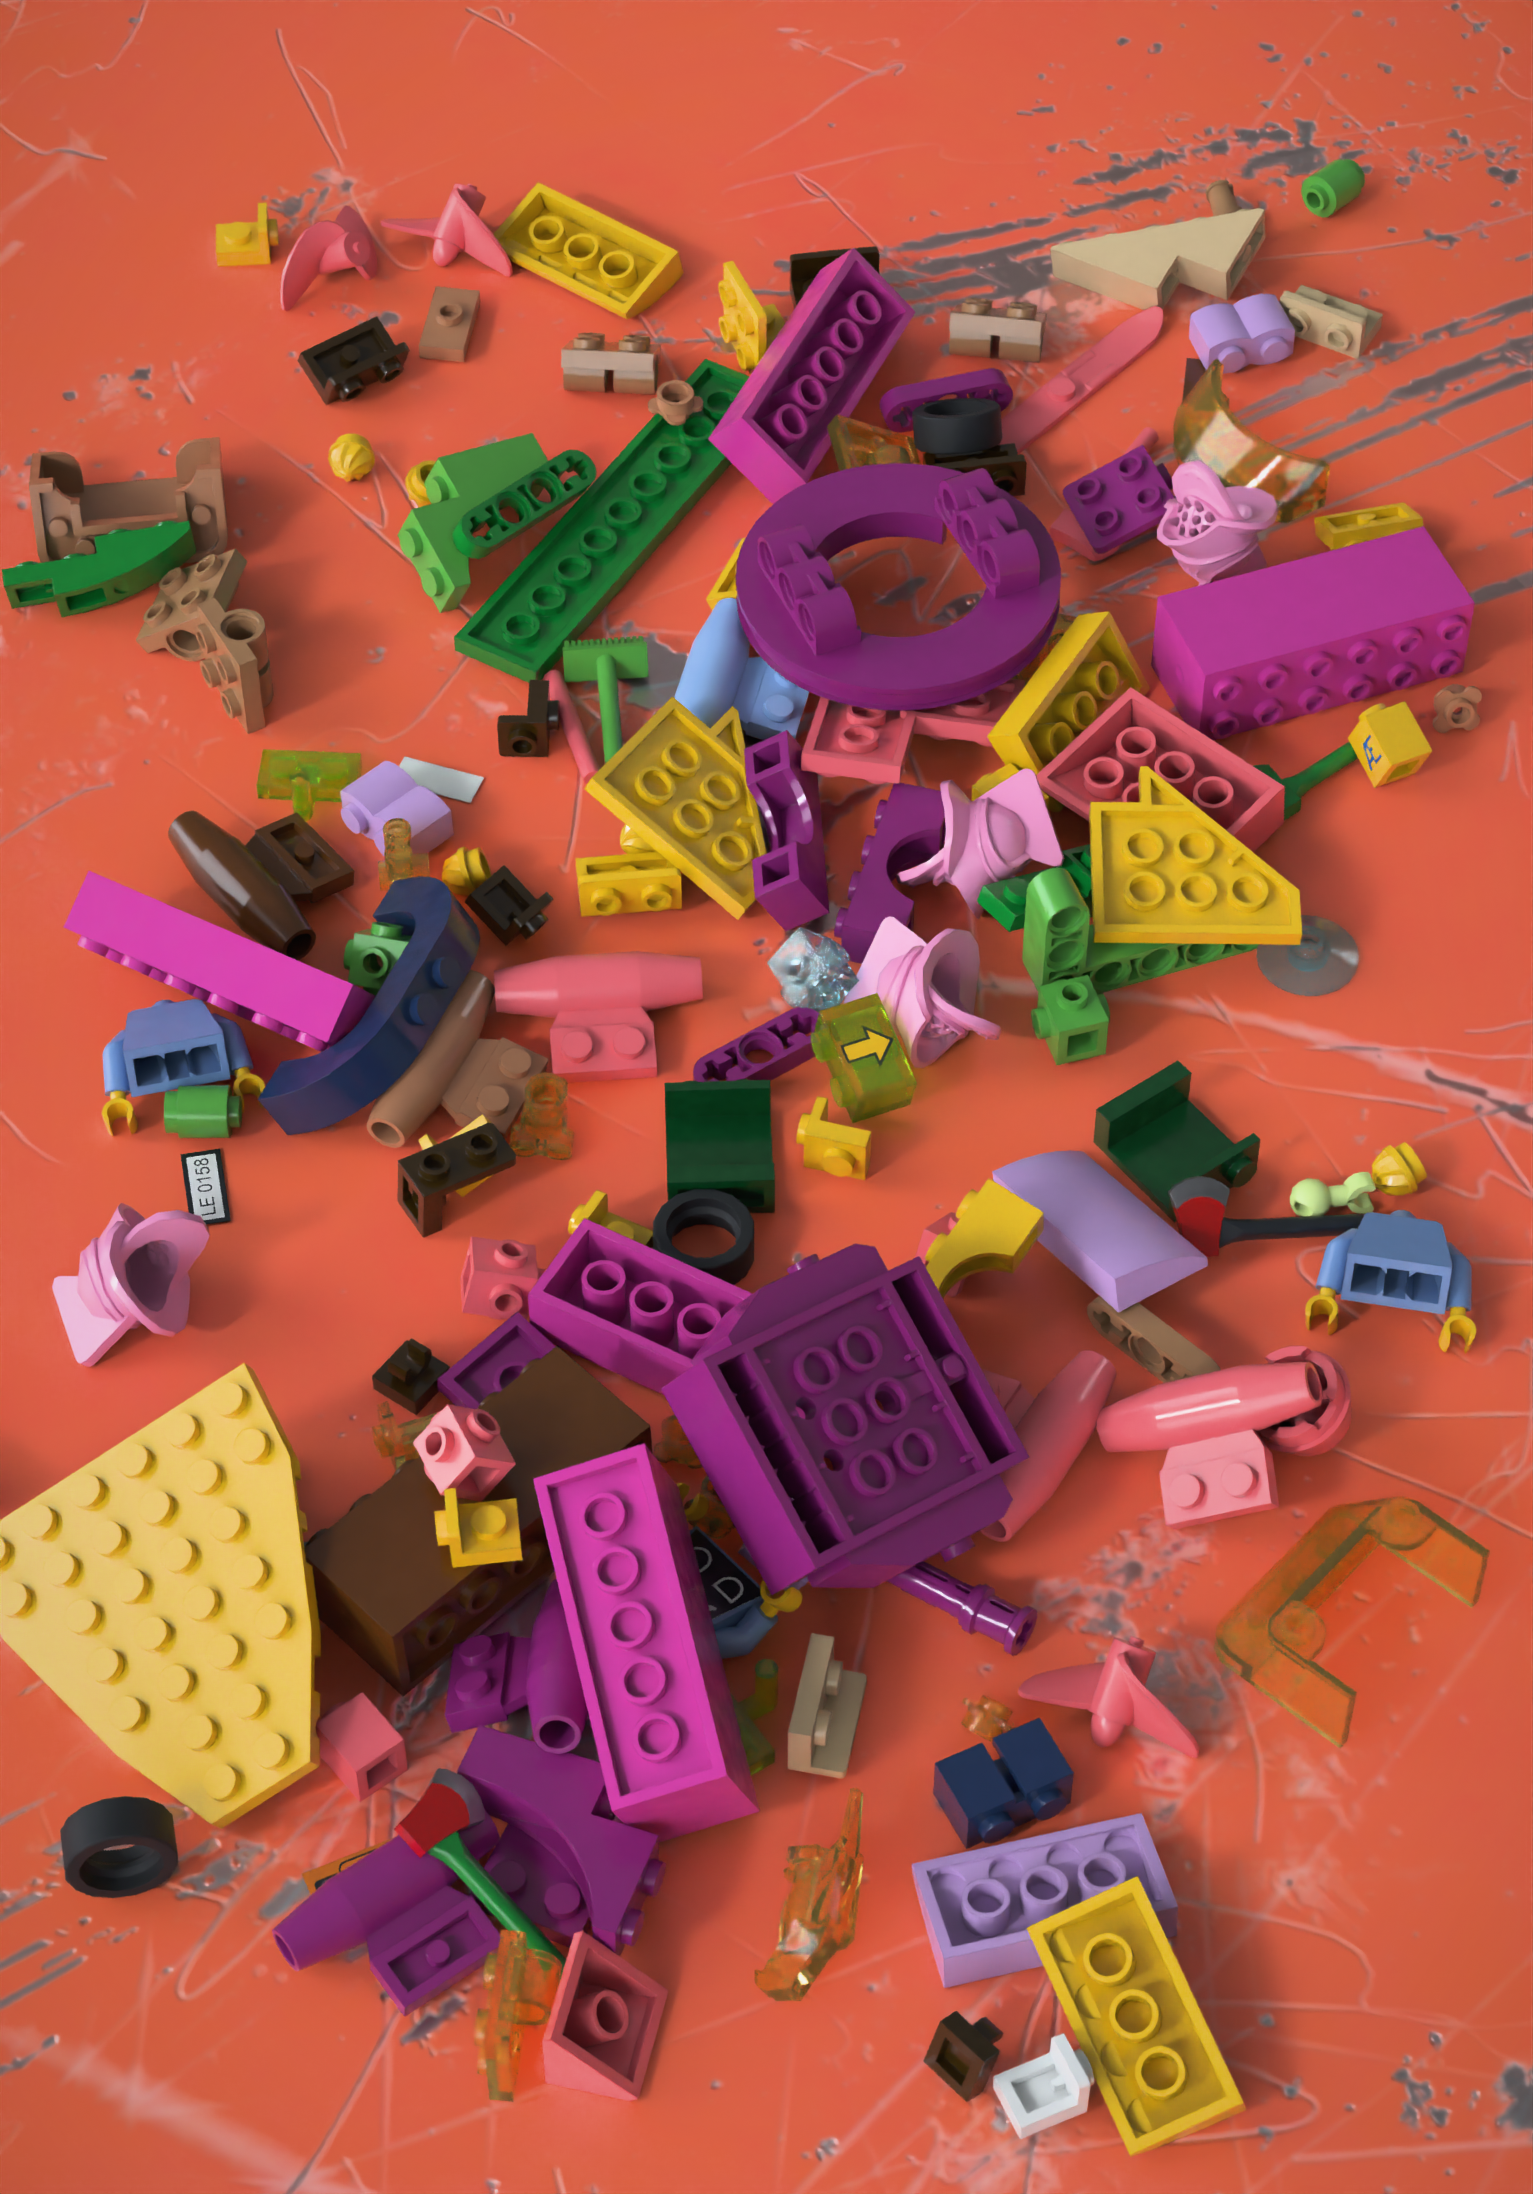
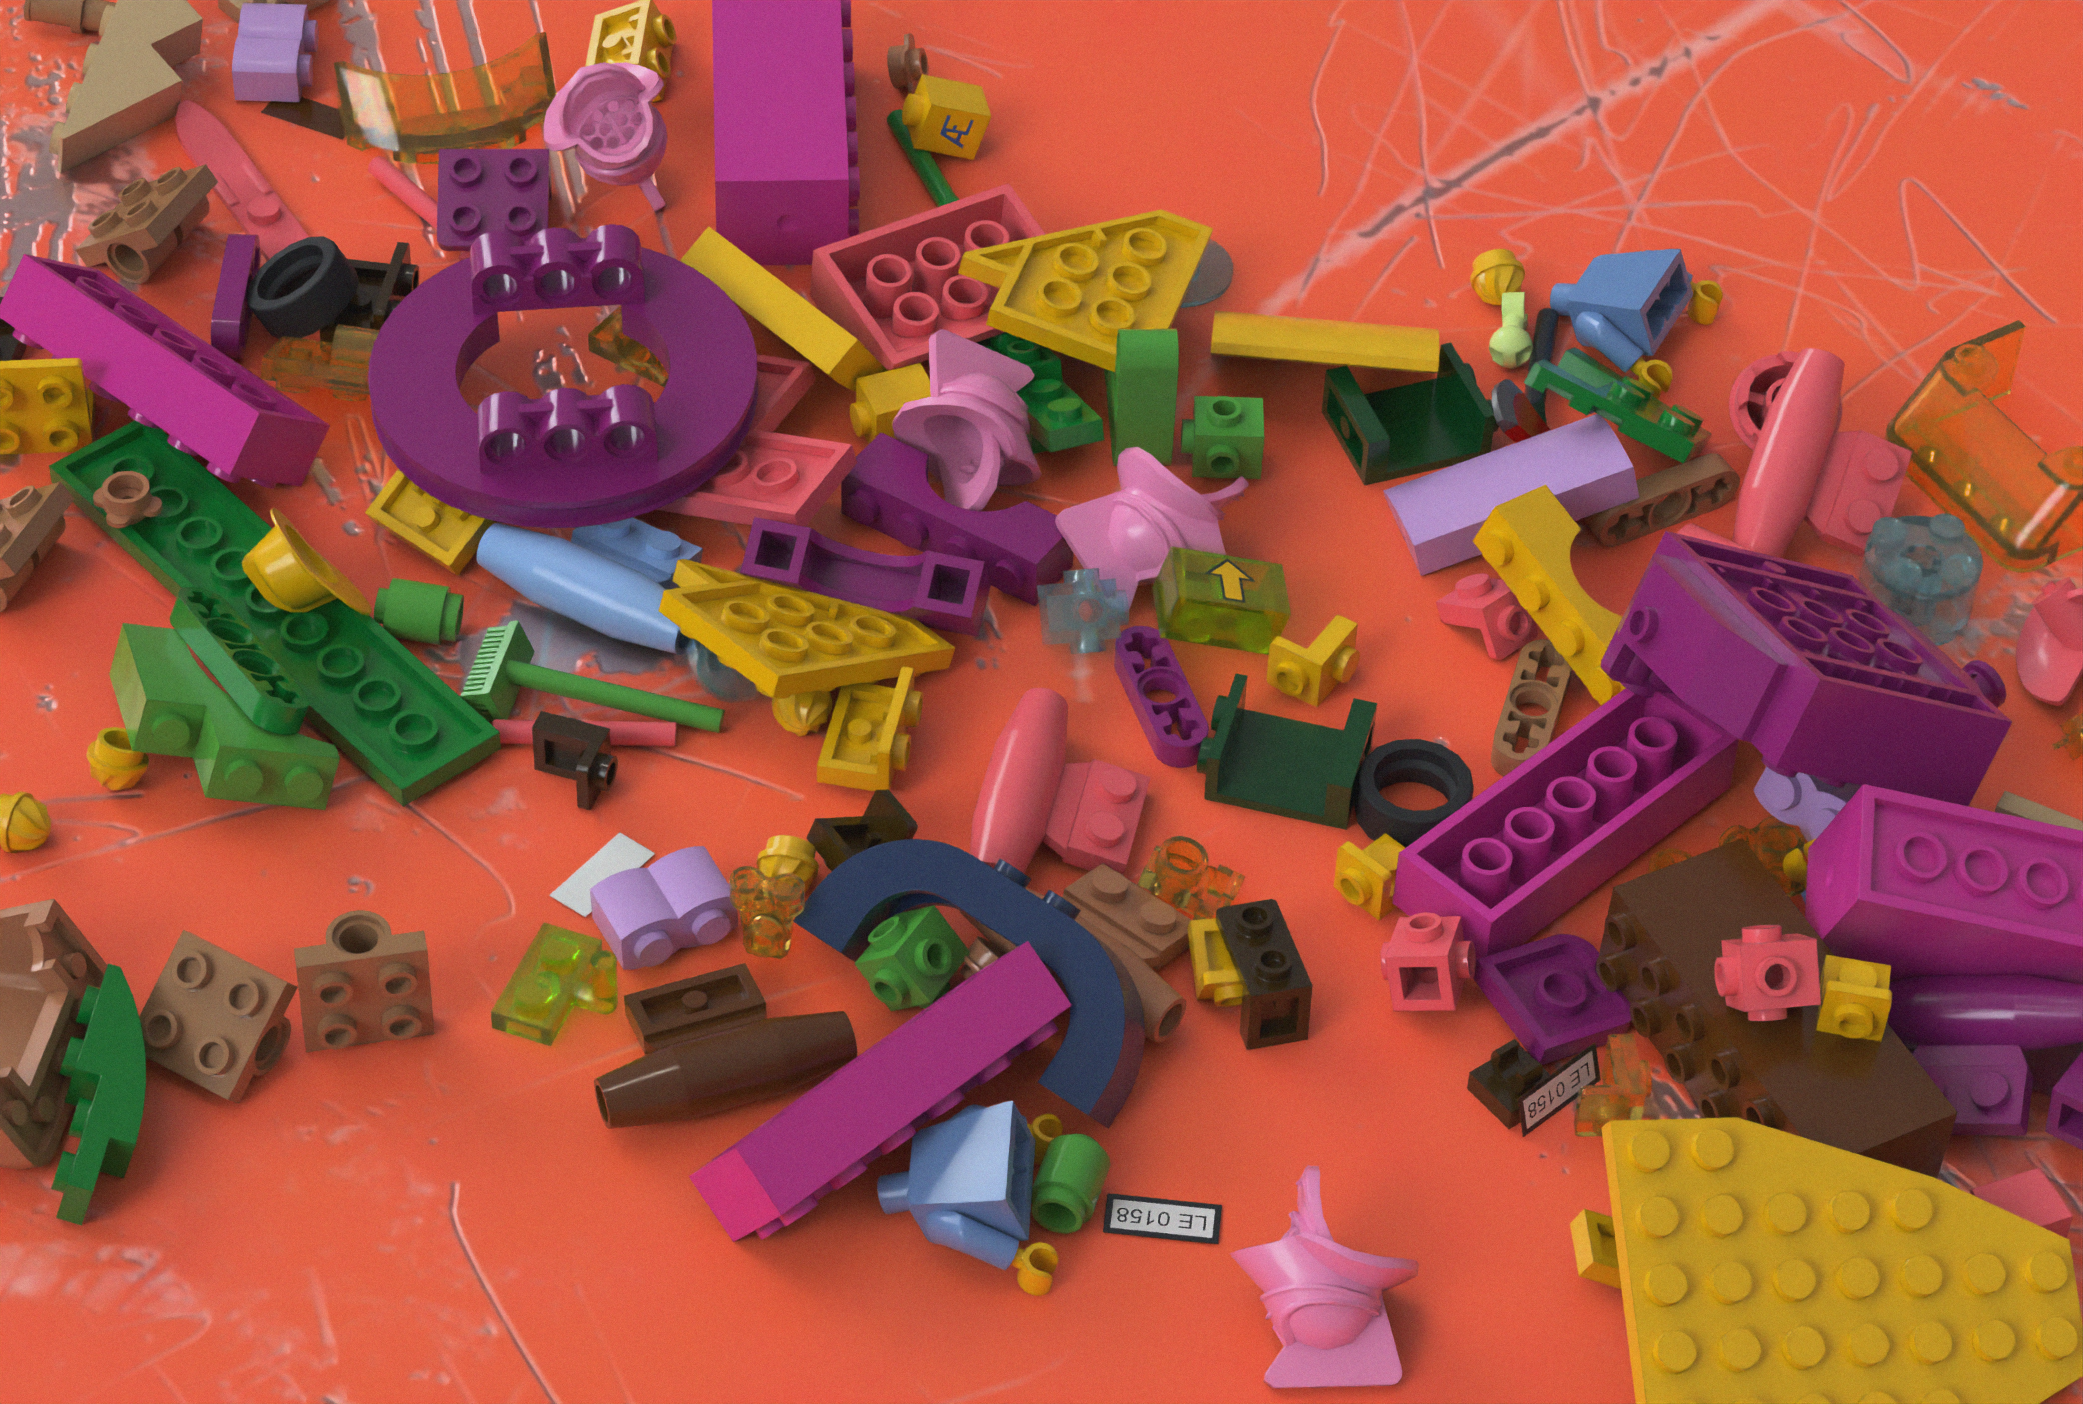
camera: 75 degrees left, 5 degrees down
none -> yellow piece [242,508,372,616]
none -> bright green brick [374,578,464,645]
none -> yellow slope [1211,310,1439,374]
none -> sticker [1517,1042,1601,1137]
none -> green wing [1524,347,1712,464]
none -> clear light blue brick [1858,513,1983,646]

